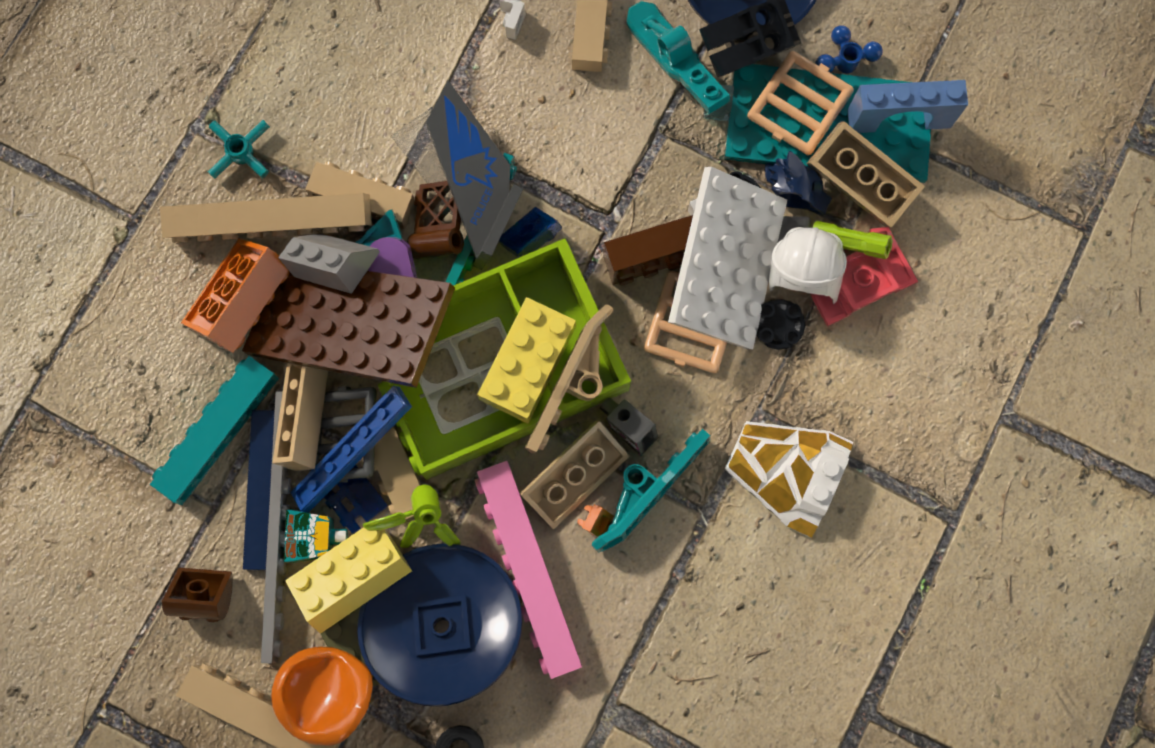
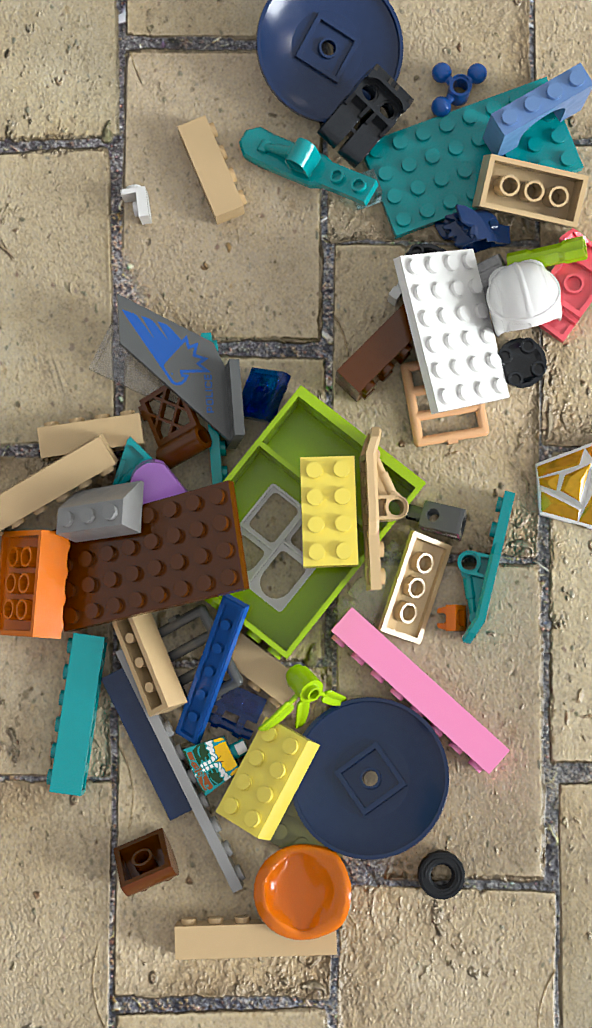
camera: 25 degrees left, 5 degrees up
light nougat bar [747,51,854,155] -> none

